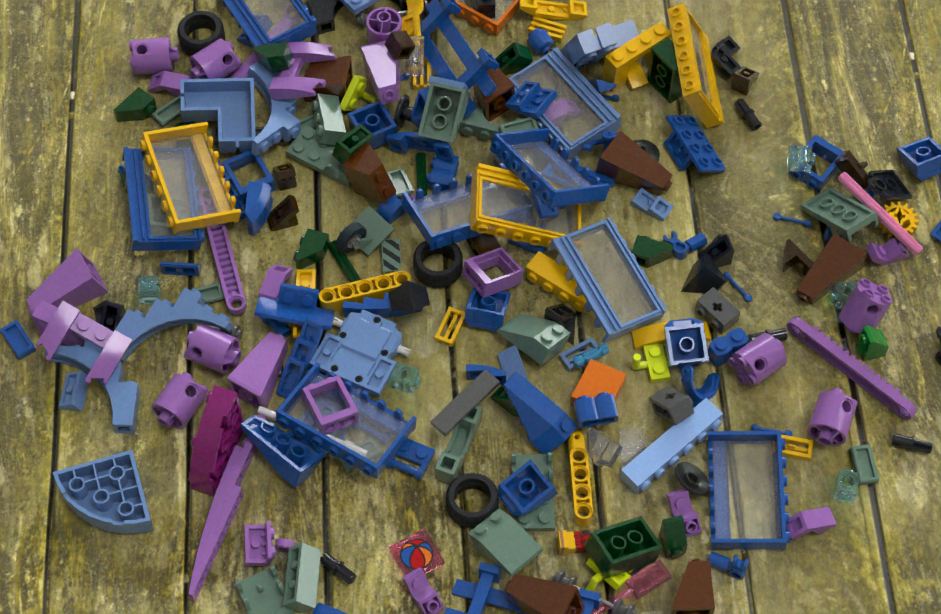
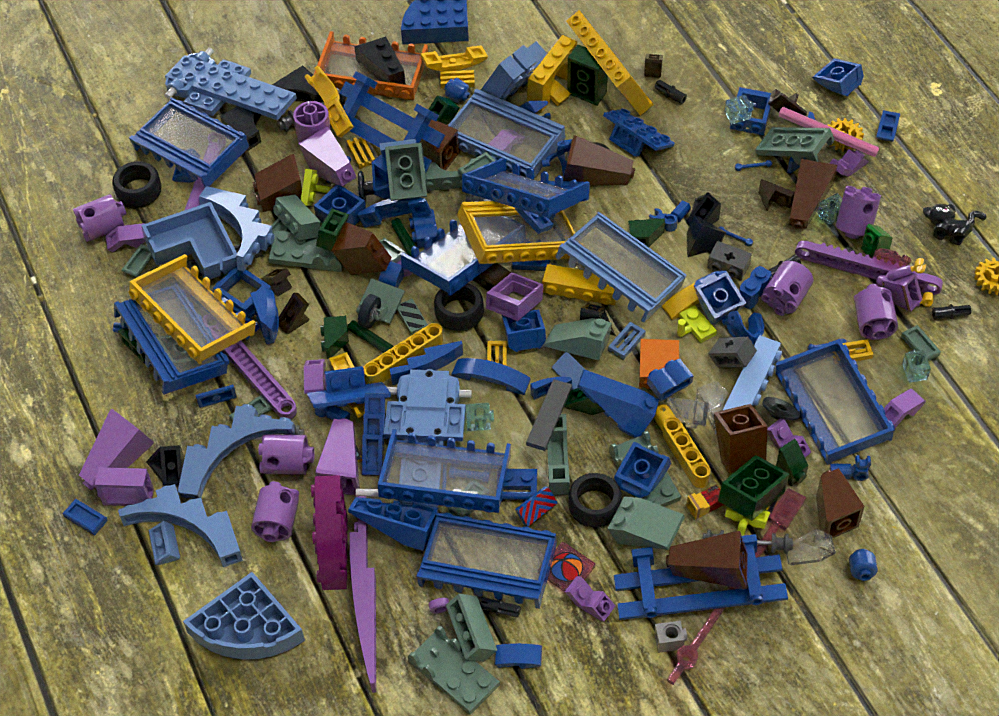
camera: 20 degrees left, 5 degrees down
medium lavender wedge [36,301,132,385] -> none
dark green slope [114,87,157,122] -> none
clear light blue brick [138,276,161,304] -> none
medium lavender cylinder [189,38,242,79] -> none
medium lavender bracket [244,520,275,566] -> none
dark green slope [253,42,293,72] -> none
medium lavender wedge [269,42,336,100] -> none
medium lavender window [302,375,359,435] -> none
dark brown brick [384,31,415,60] -> none
black slope [389,280,430,313] -> none
clear slope [406,36,425,76] -> none
blue slope [505,81,558,119] -> none
dark azure axle [573,343,609,368] -> none
medium blue slope [630,187,674,221] -> none
black plate [711,36,741,79] -> none
black tile [867,170,913,200] -> none
none -> window [416,512,557,609]
none -> blue slope [452,358,531,395]
none -> tile [515,486,558,527]
none -> reddish brown slope [714,404,768,474]
none -> clear pink tile [873,249,912,267]
none -> medium lavender torso [876,258,933,312]

